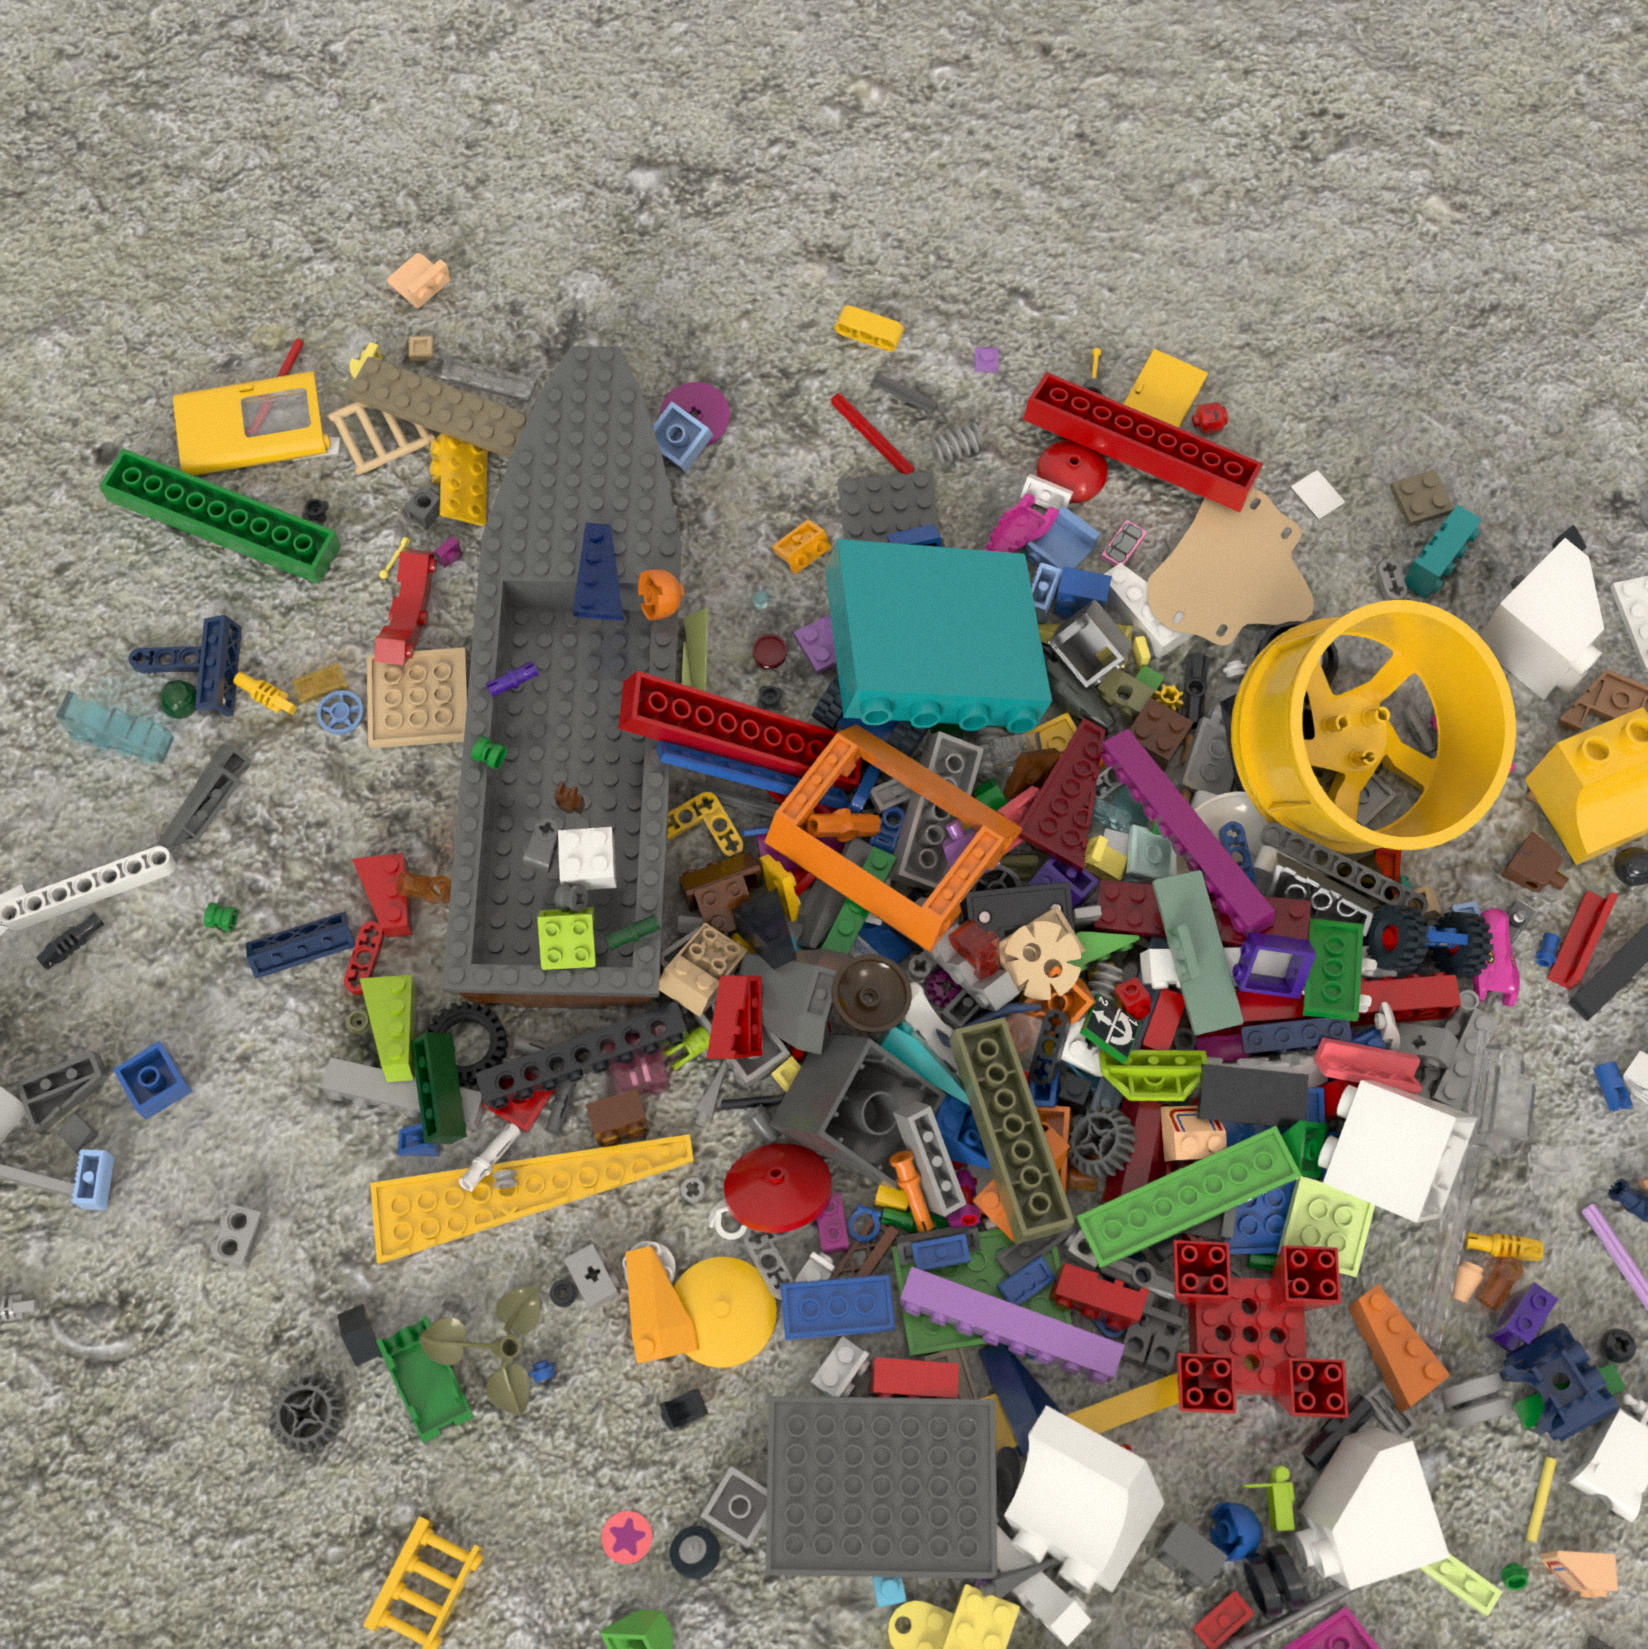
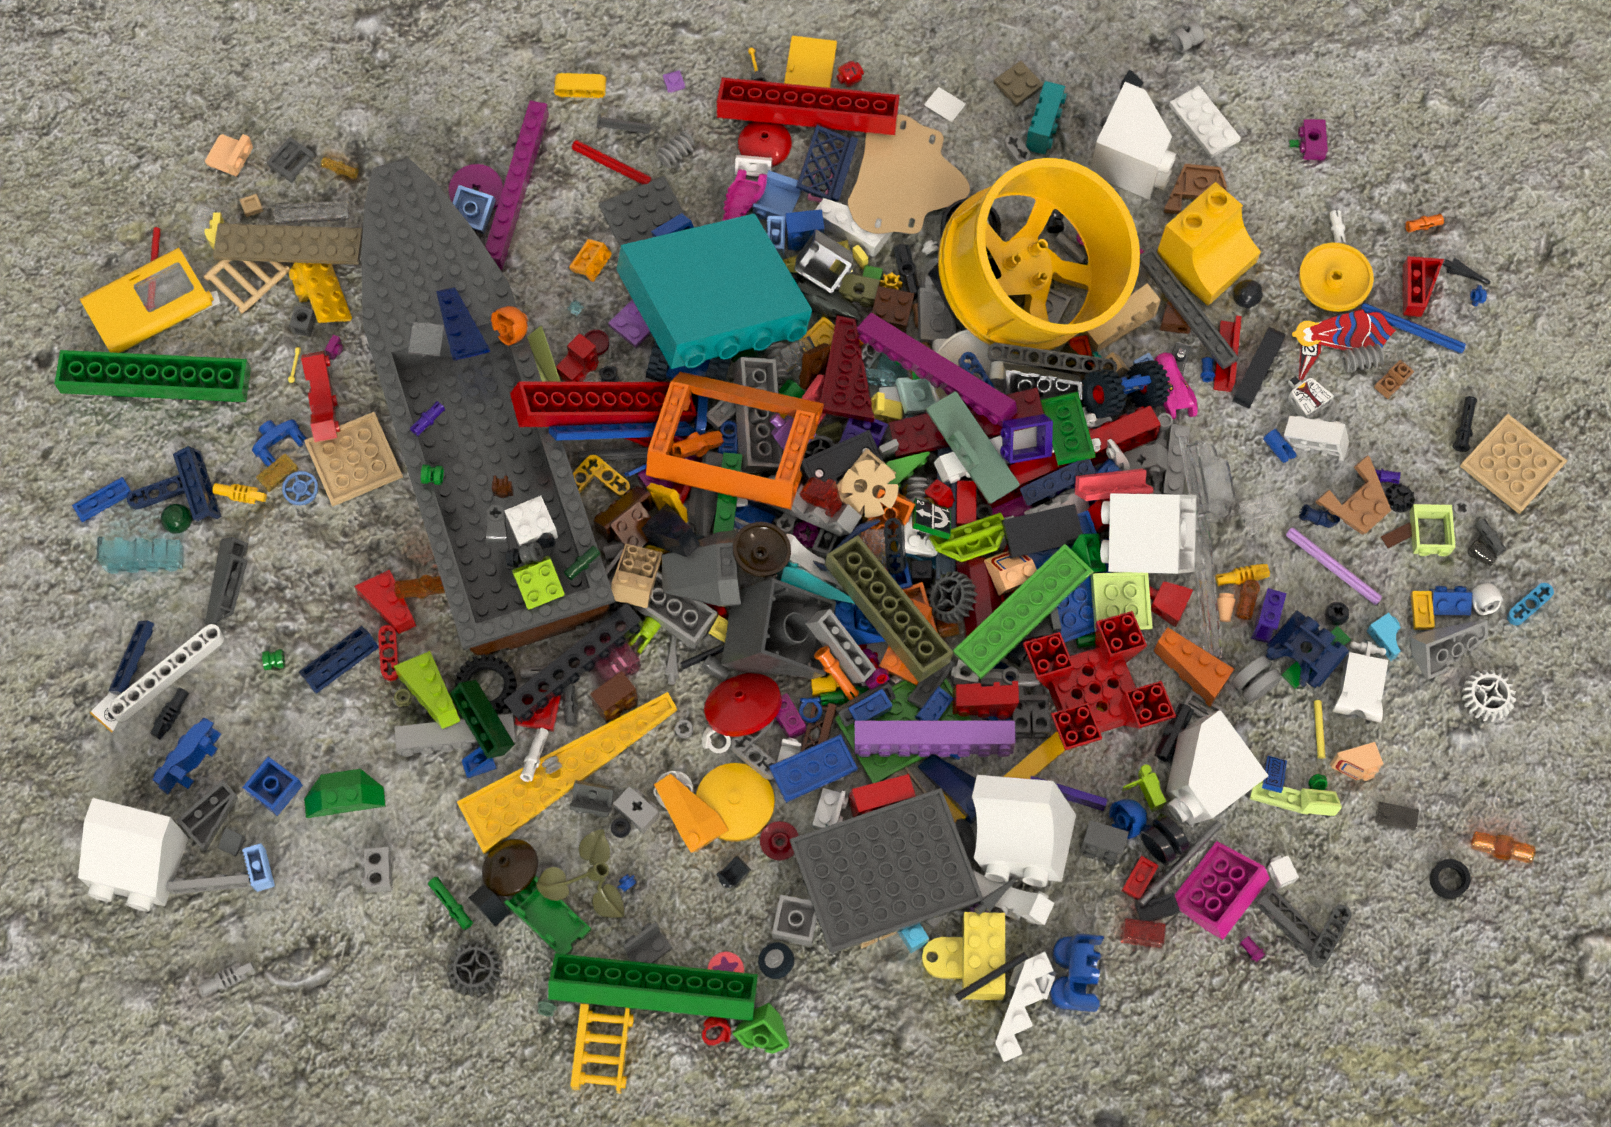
camera: 20 degrees left, 0 degrees up
black plate [303,498,329,523] -> none
red wedge [706,975,763,1059] -> none
none -> blue tile [72,477,132,522]
none -> dark blue plate [108,620,154,695]
none -> blue piece [152,717,221,794]
none -> blue connector [252,419,308,469]
none -> dark grey plate [267,137,316,183]
none -> green wedge [304,769,386,818]
none -> clear yellow pin [321,156,359,179]
none -> clear piece [408,322,445,357]
none -> green pin [428,876,474,931]
none -> dark brown dish [482,839,538,896]
none -> magenta brick [485,100,549,270]
none -> black plate [506,548,522,568]
none -> black tile [536,533,556,549]
none -> sand green plate [537,999,557,1017]
none -> green brick [548,953,758,1021]
none -> red brick [556,333,599,382]
none -> dark grey bracket [569,780,615,817]
none -> dark grey bracket [623,921,672,963]
none -> red piece [701,1016,732,1045]
none -> dark red dish [760,821,799,861]
none -> dark blue fence [796,125,858,202]
none -> dark purple tile [1030,776,1107,811]
none -> black wheel [1046,209,1065,234]
none -> tan wedge [1084,283,1161,352]
none -> dark grey tile [1140,247,1239,369]
none -> red torso [1149,581,1193,627]
none -> blue tile [1262,756,1287,793]
none -> yellowish green slope [1301,788,1342,816]

